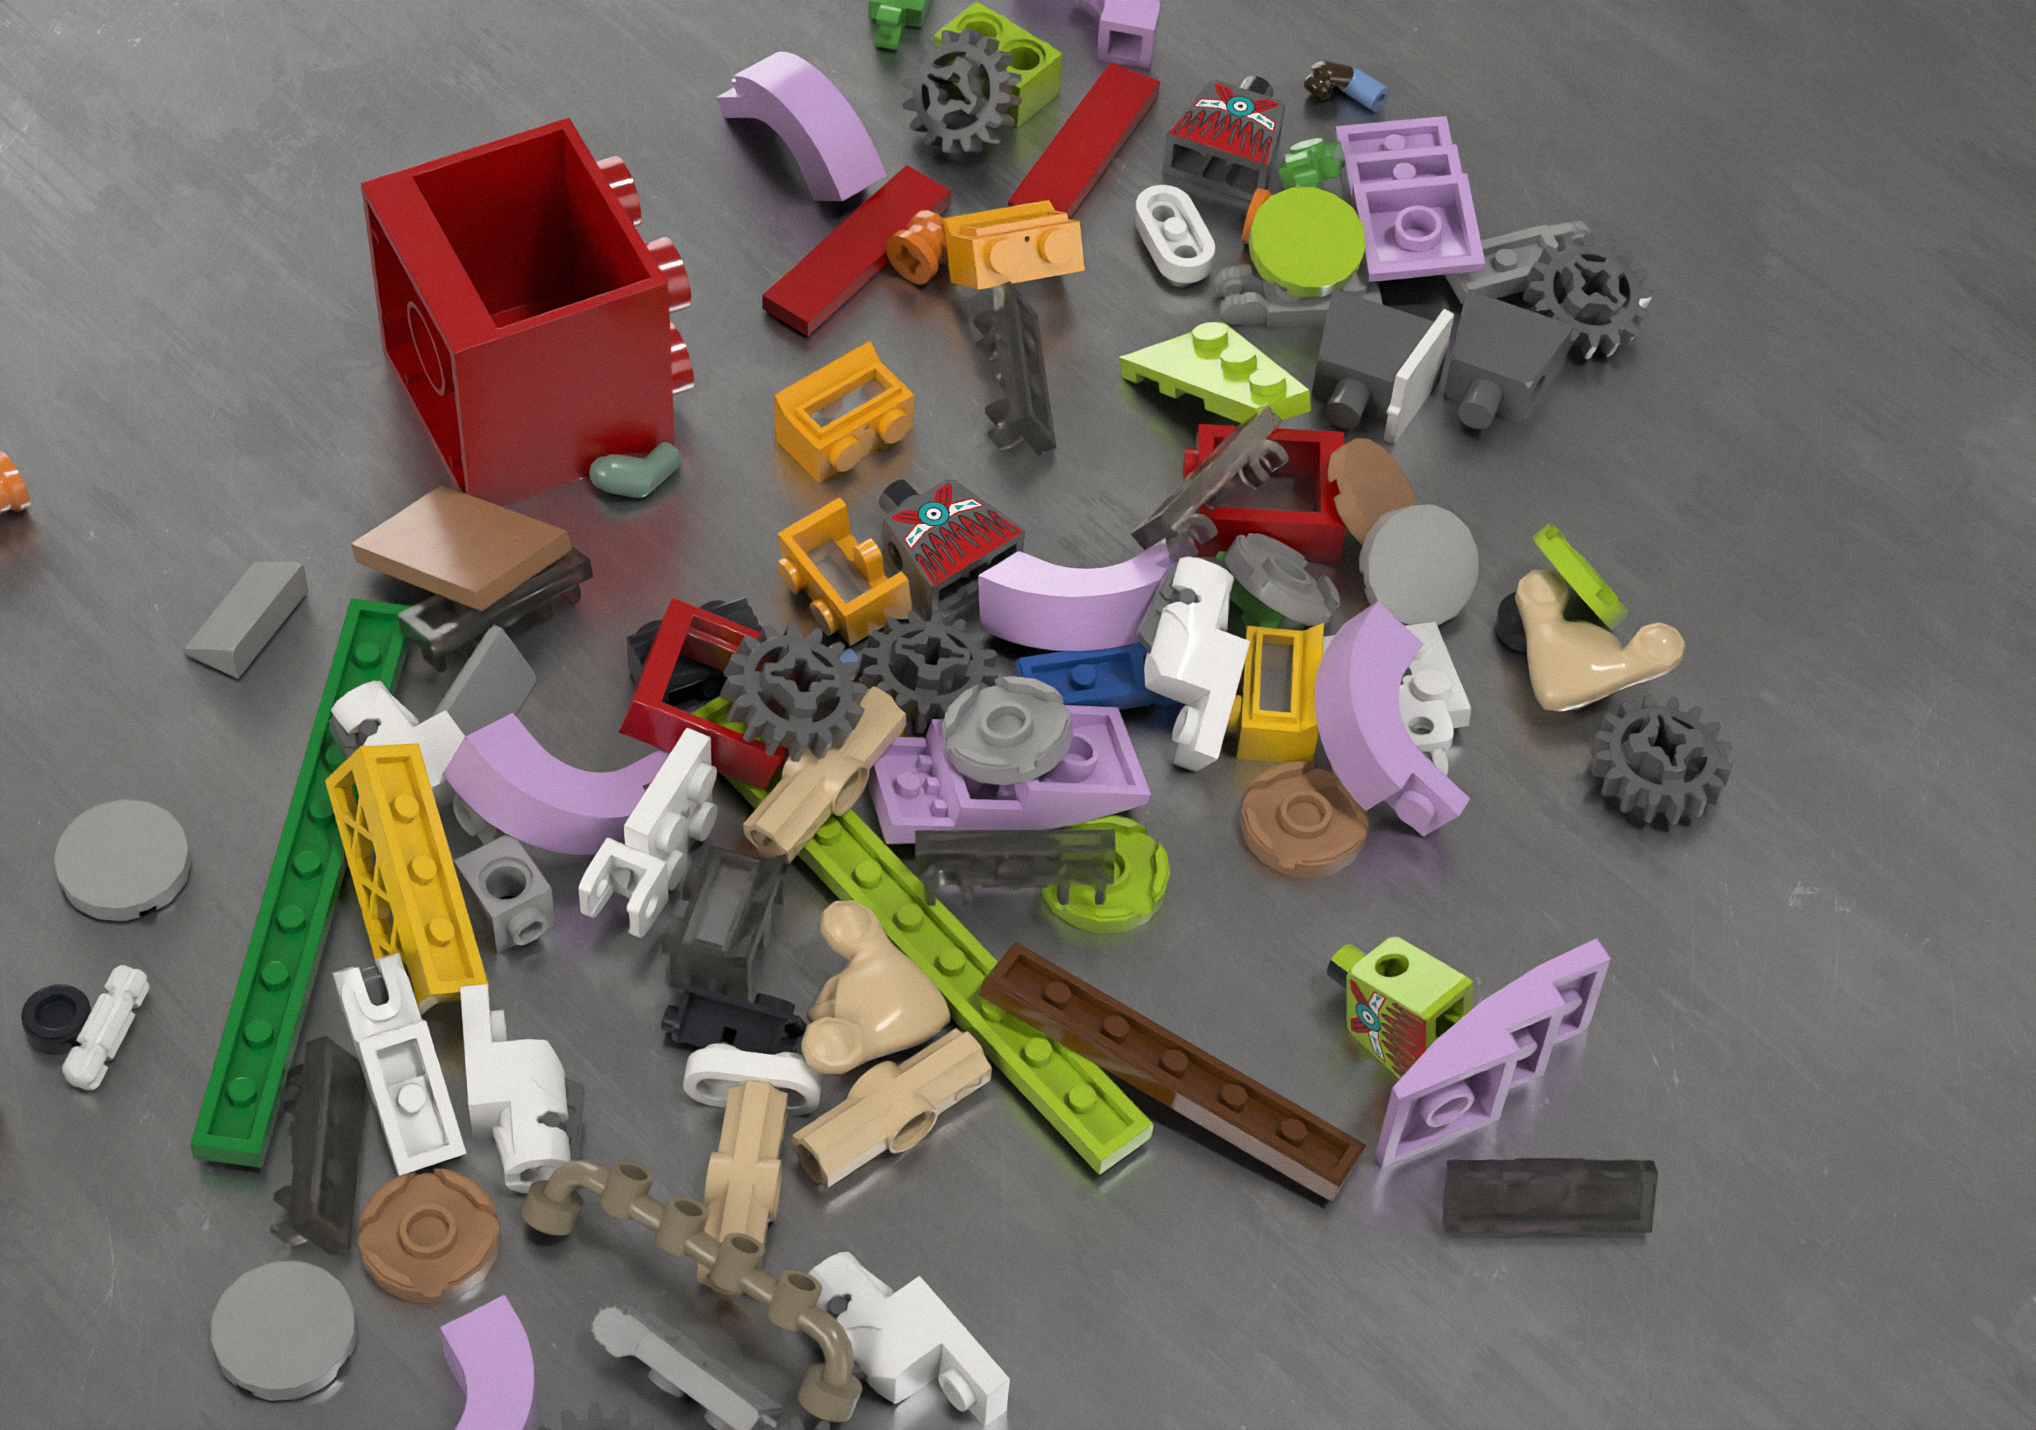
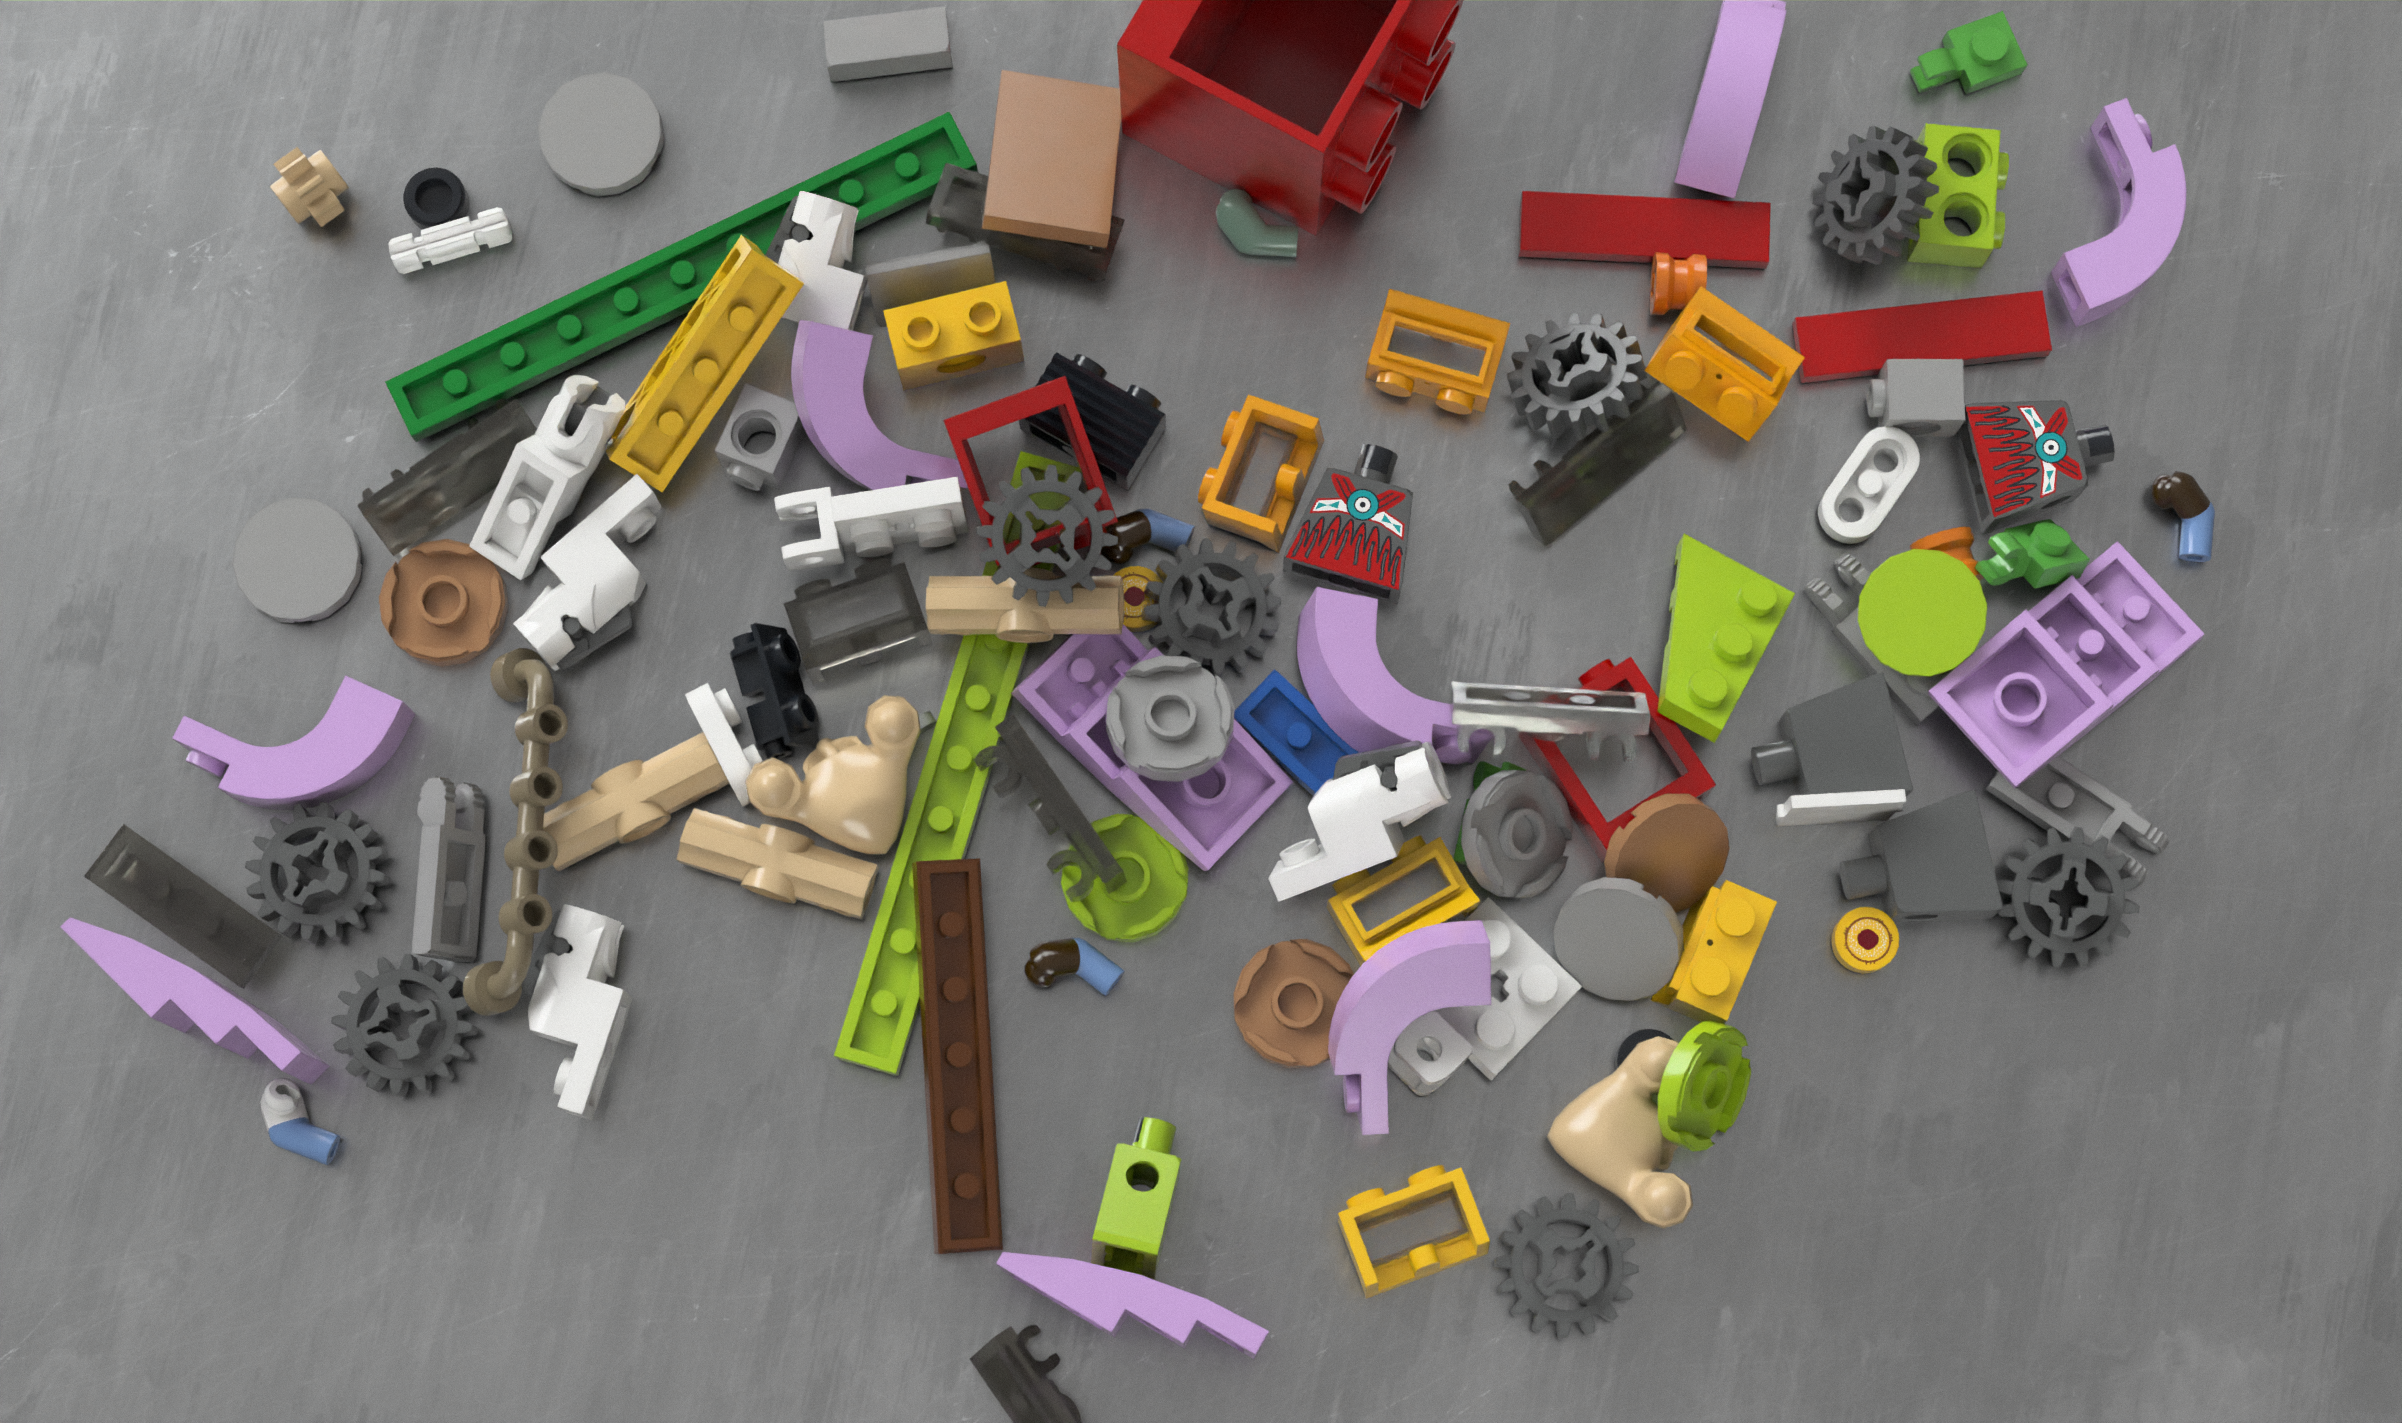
camera: 60 degrees right, 25 degrees up
none -> yellow brick [883,281,1024,391]
none -> arm [1024,938,1125,996]
none -> yellow window [1338,1165,1490,1299]
none -> dark grey gear [1507,313,1647,440]
none -> yellow window [1651,880,1777,1023]
none -> yellow tile [1831,907,1899,974]
none -> light grey brick [1867,359,1965,437]

